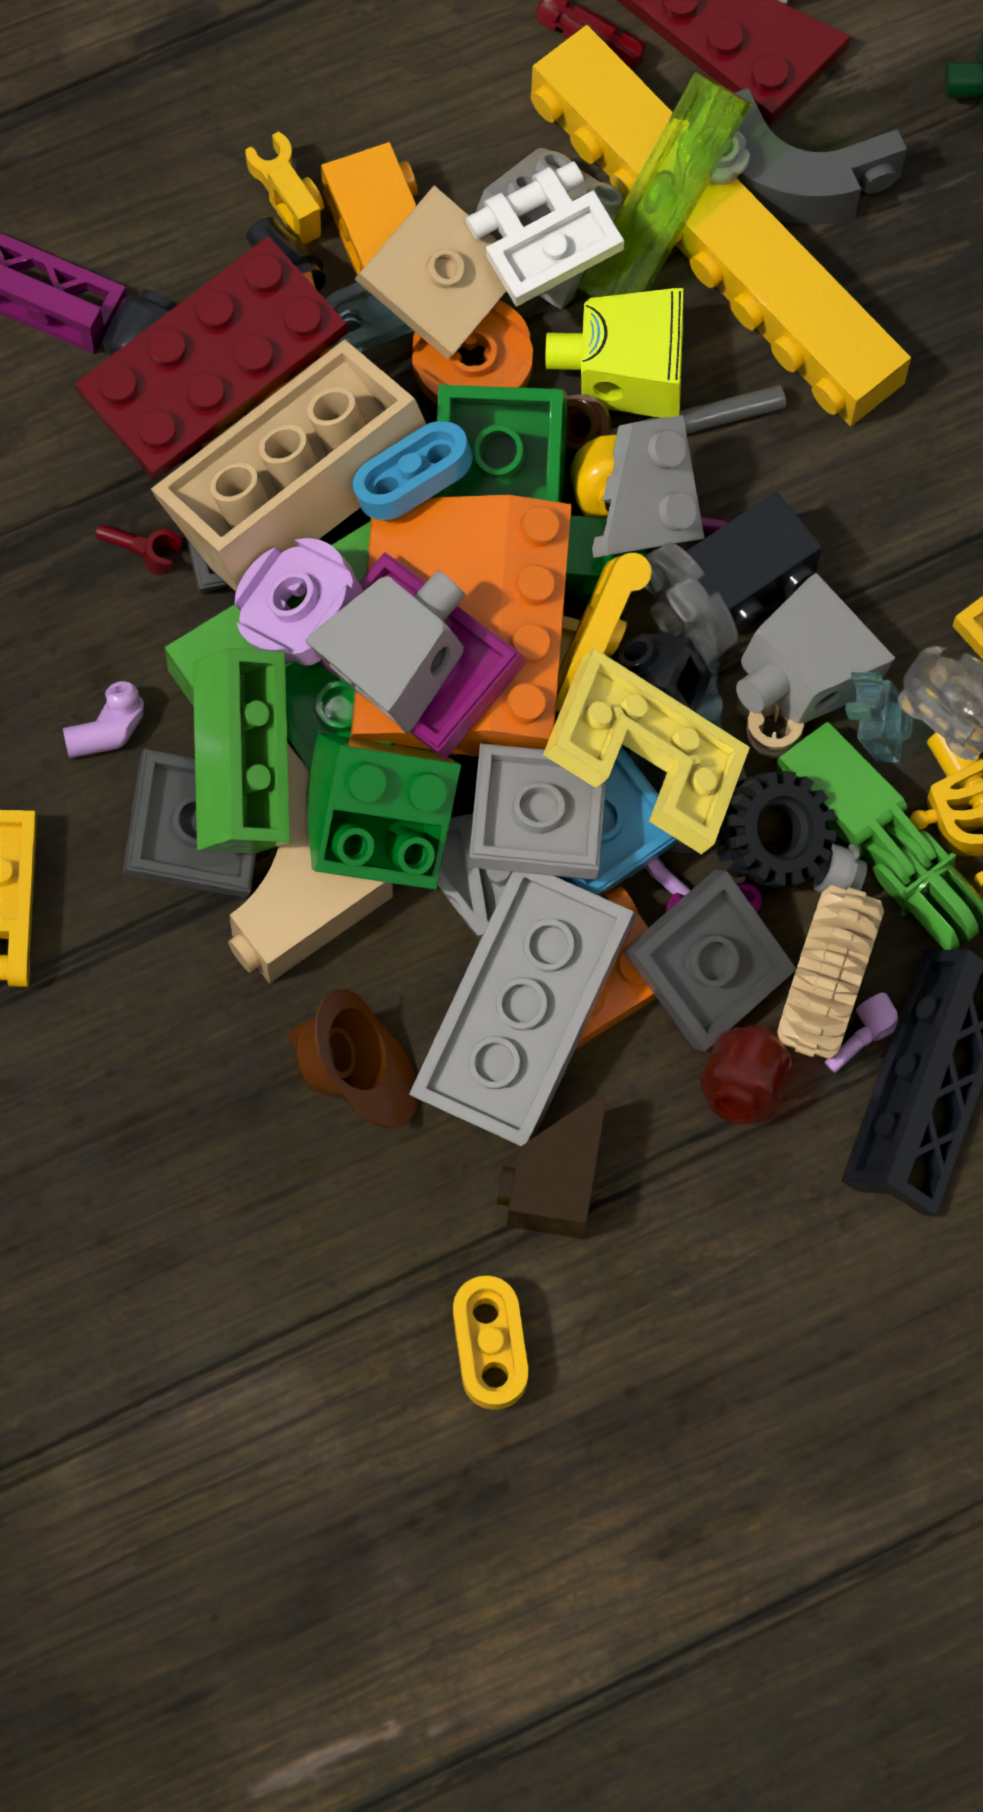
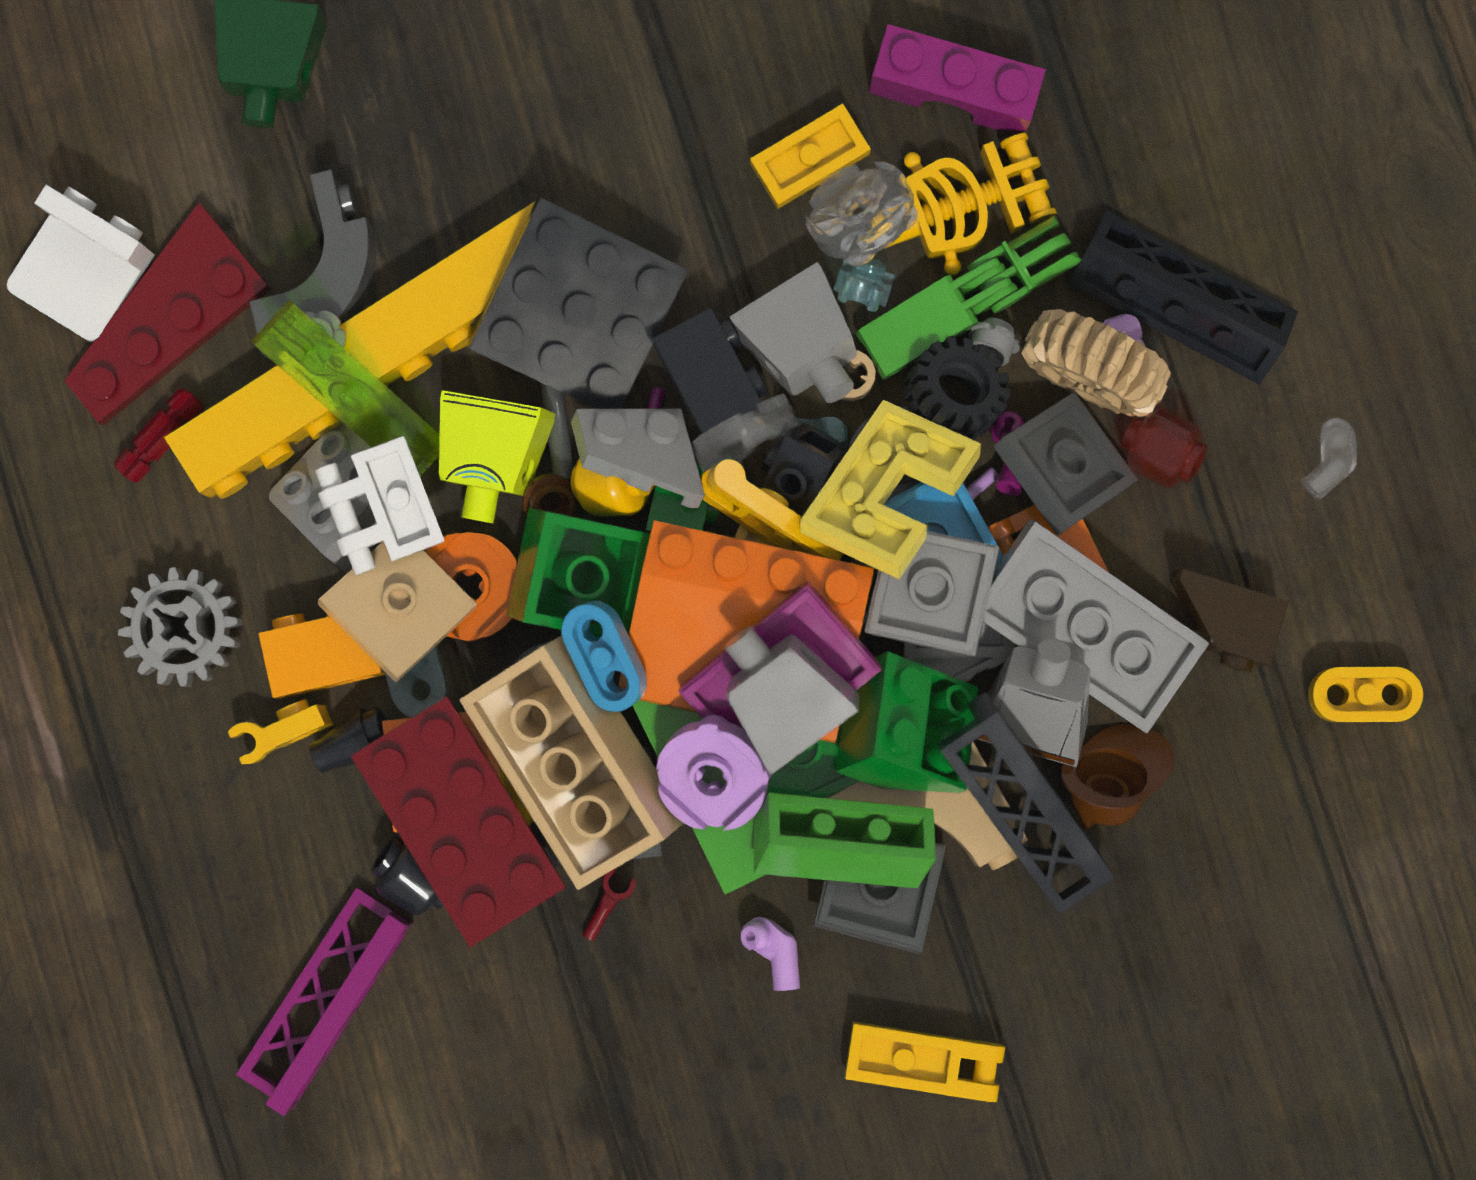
camera: 80 degrees left, 15 degrees up
none -> light grey gear [118,567,243,687]
none -> black plate [467,196,688,409]
none -> black fence [937,692,1115,915]
none -> light grey torso [977,638,1091,767]
none -> clear arm [1301,417,1357,500]

